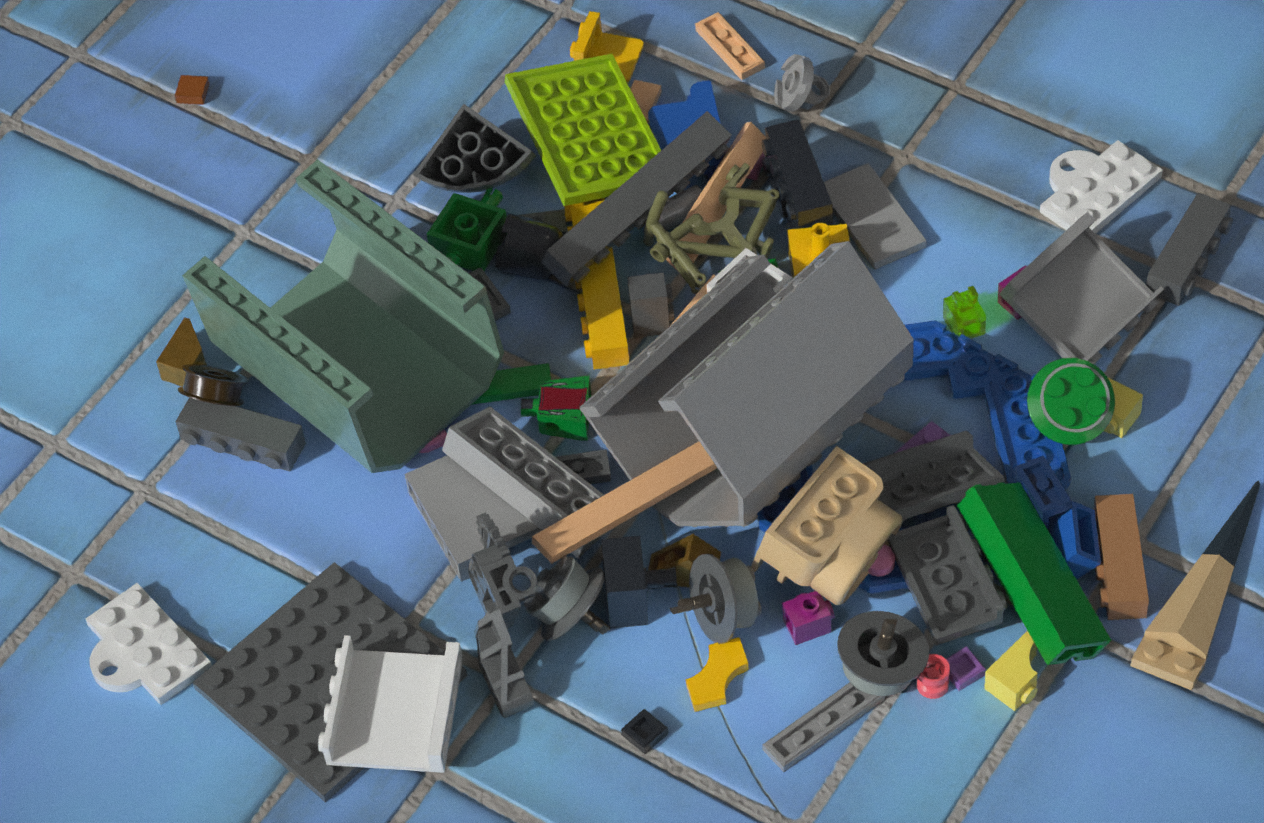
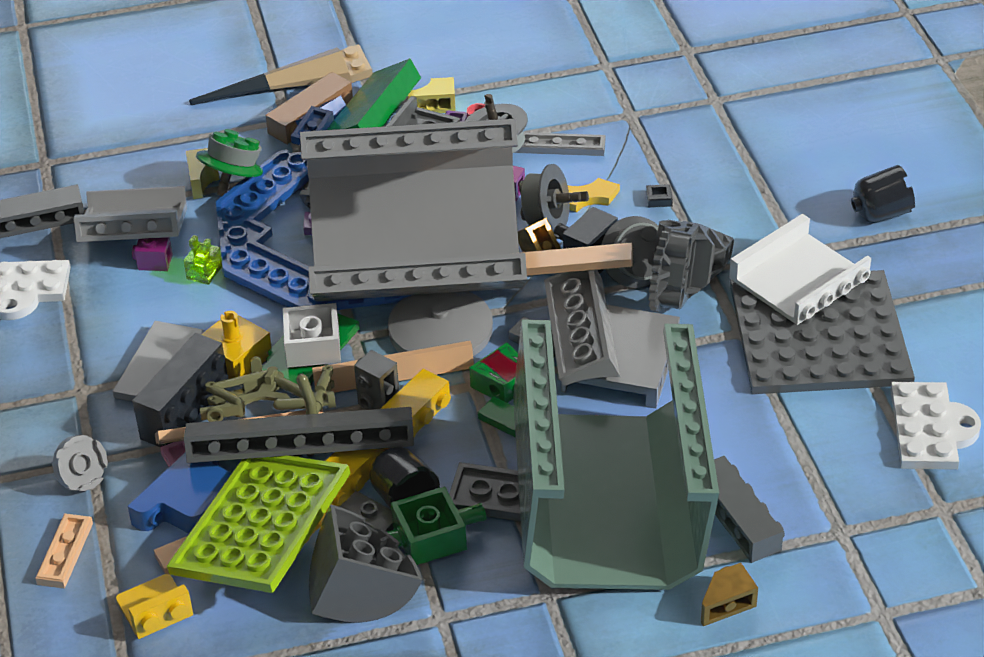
camera: 140 degrees left, 10 degrees down
dark brown wheel [178,364,249,406] -> none

